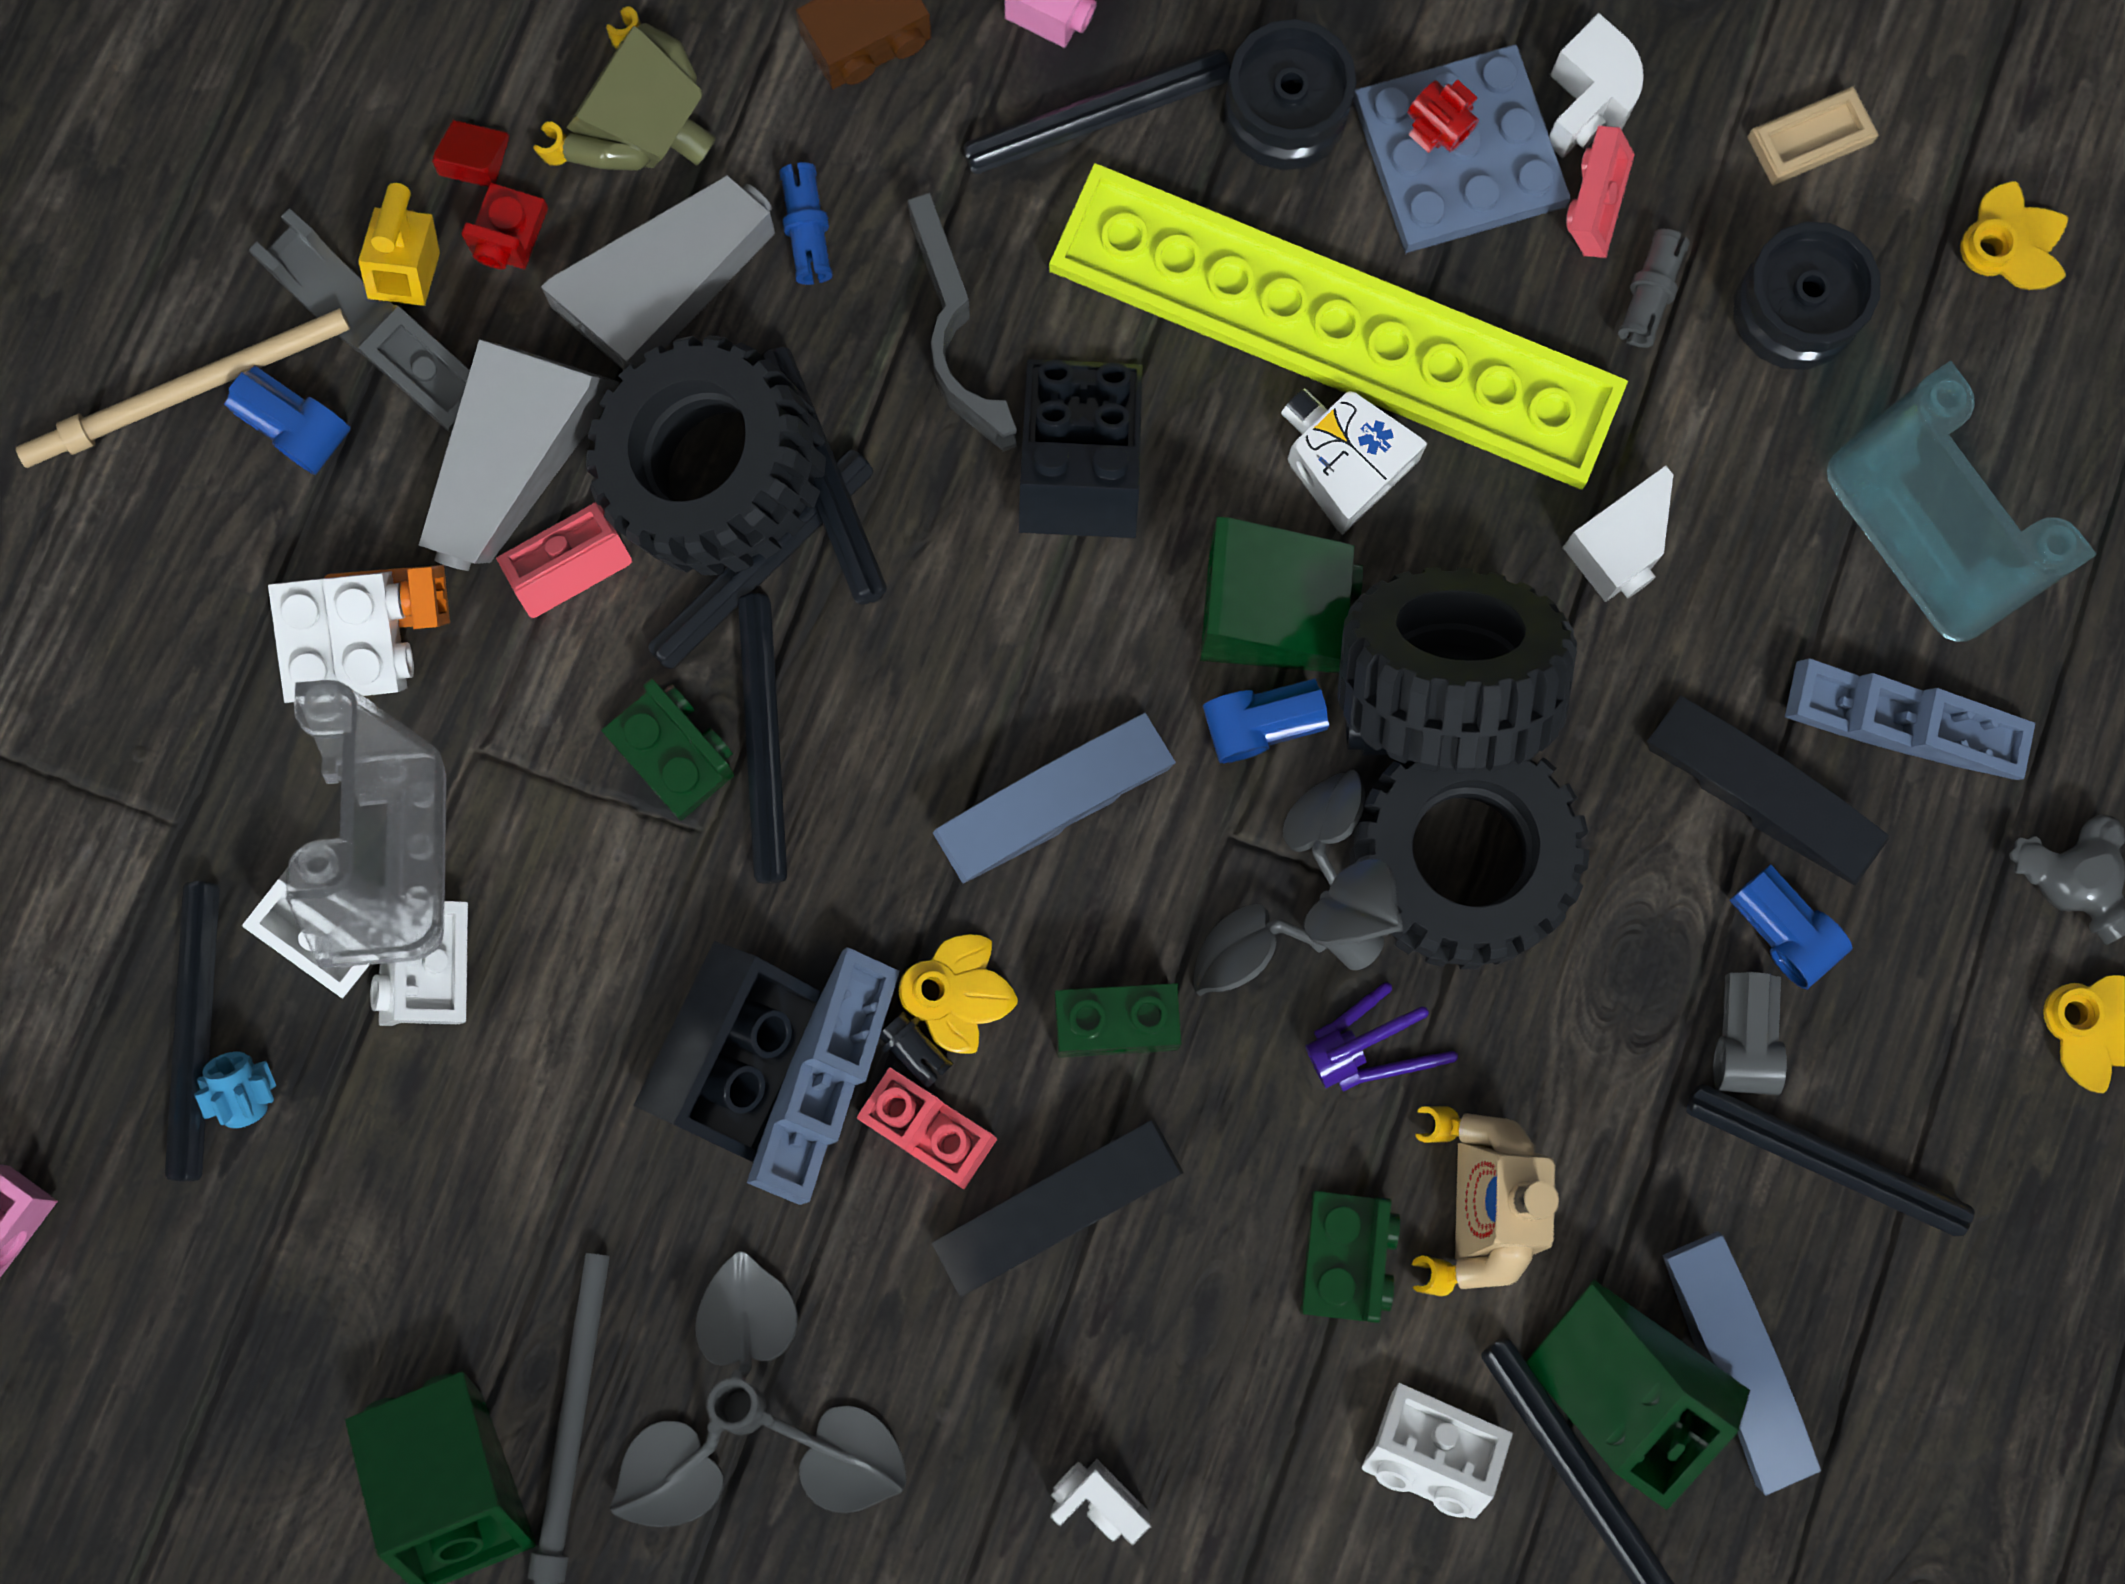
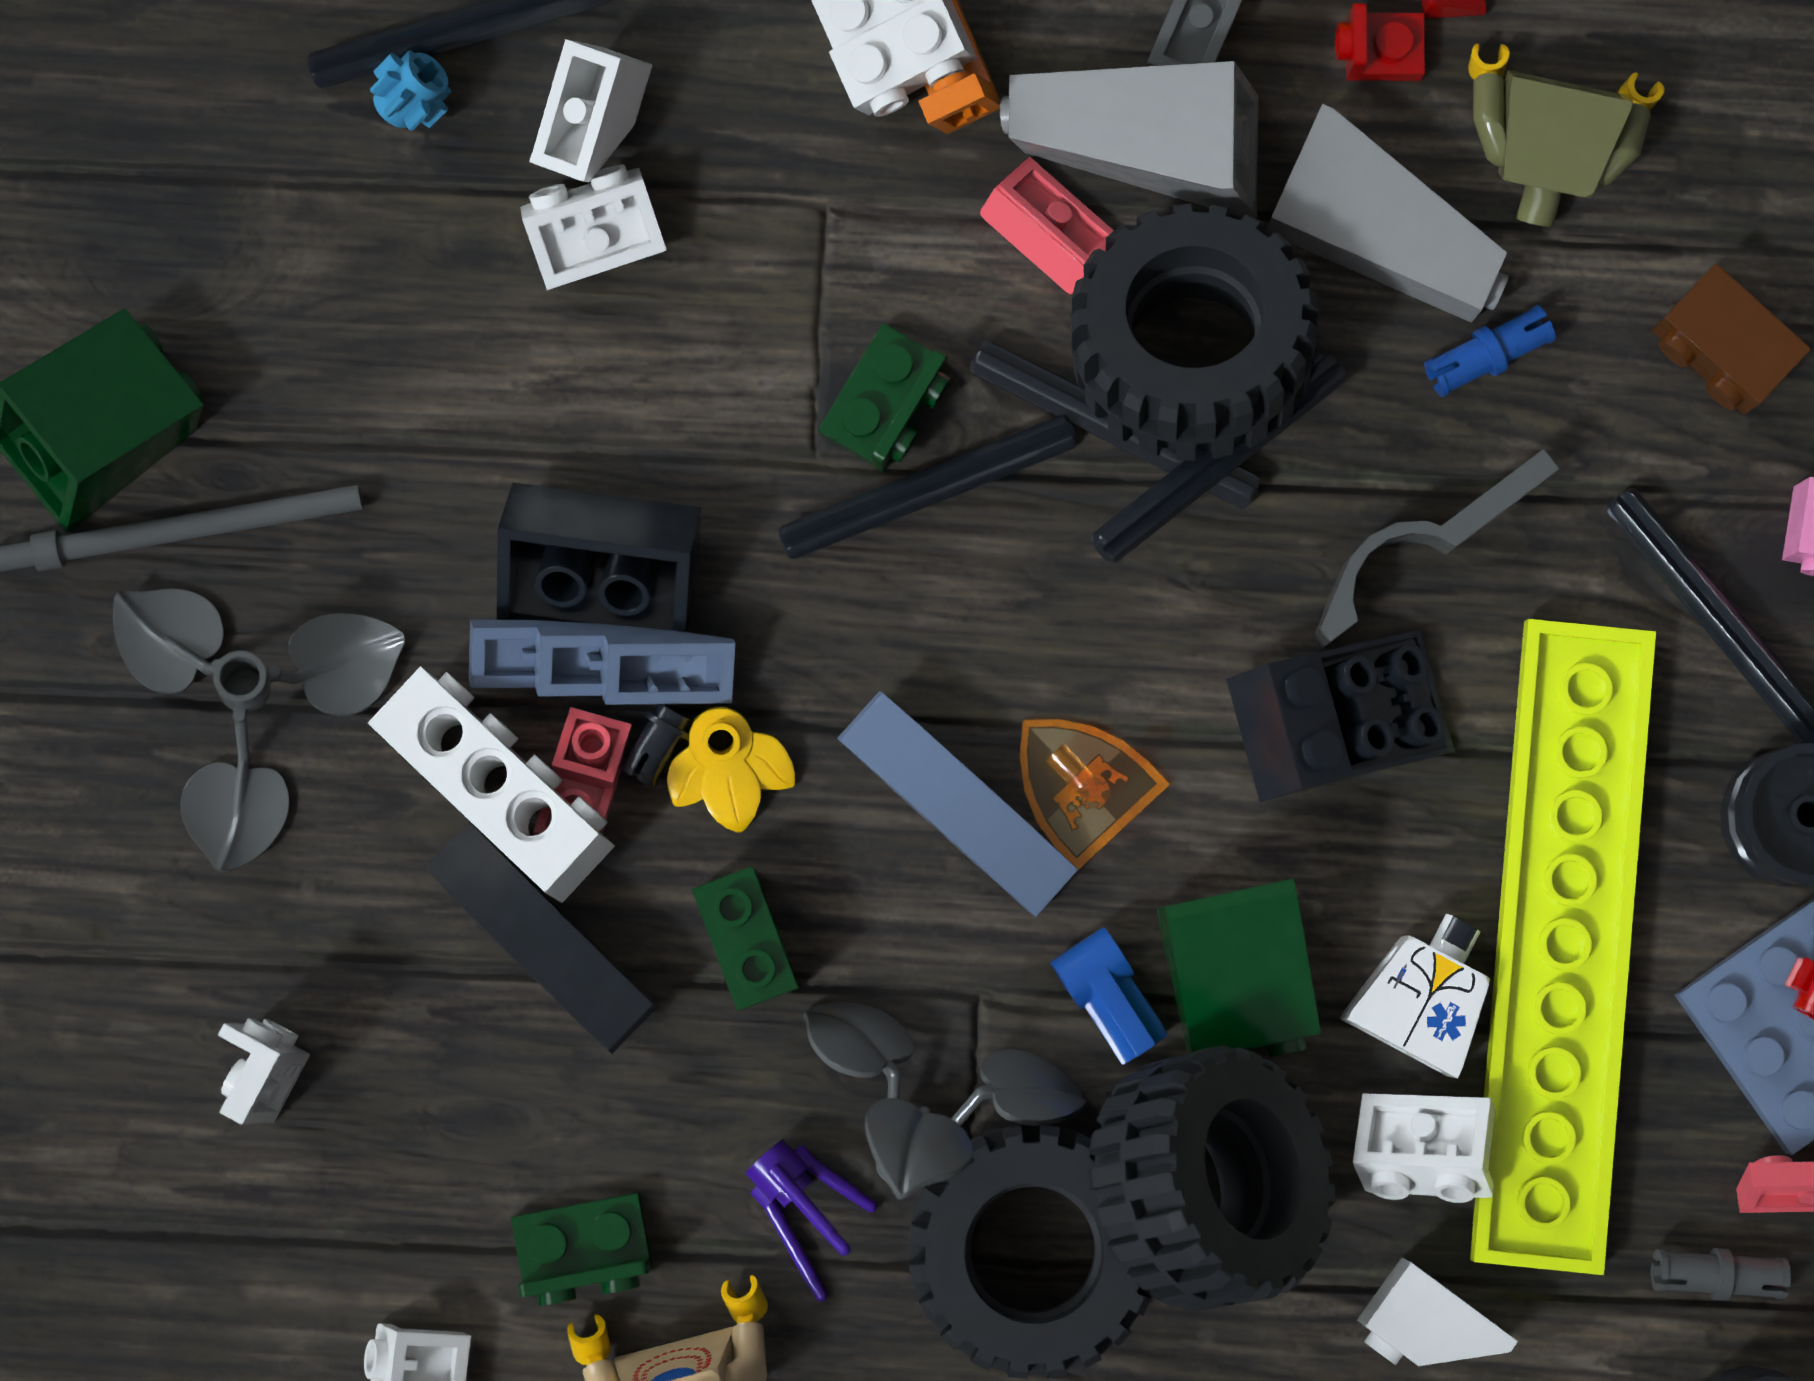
camera: 80 degrees right, 5 degrees up
clear windscreen [286,680,446,969] -> none
none -> white brick [368,666,615,903]
none -> clear orange shield [1019,719,1170,871]
none -> white bracket [1353,1093,1495,1203]

